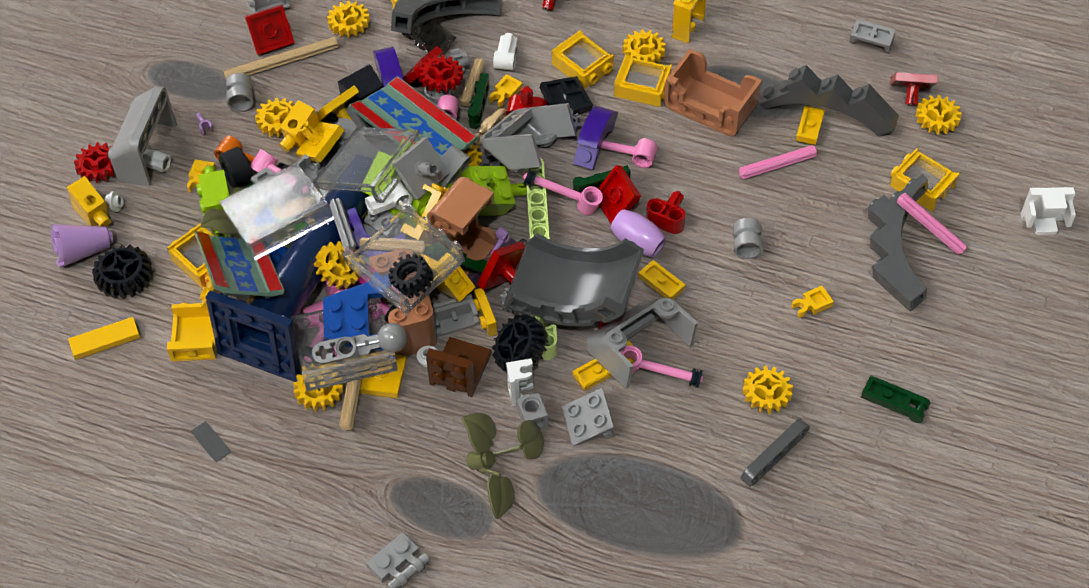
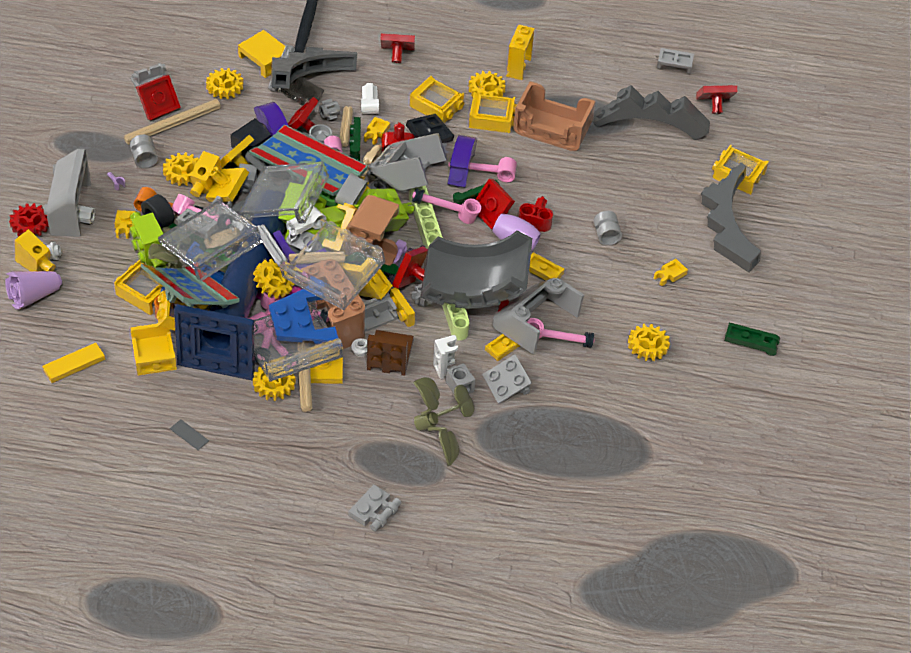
camera: 15 degrees left, 5 degrees down
black gear [92,244,153,299] -> none
light grey beam [312,323,407,366] -> none
black tyre [388,254,433,298] -> none
light grey tile [391,137,449,199] -> none
red gear [419,55,463,93] -> none
black gear [491,314,549,372] -> none
bright pink axle [739,145,817,179] -> none
dark grey beam [741,419,810,487] -> none
yellow plate [795,105,825,145] -> none
bright pink axle [897,193,967,254] -> none
yellow gear [915,95,962,135] -> none
white panel [1020,187,1076,235] -> none

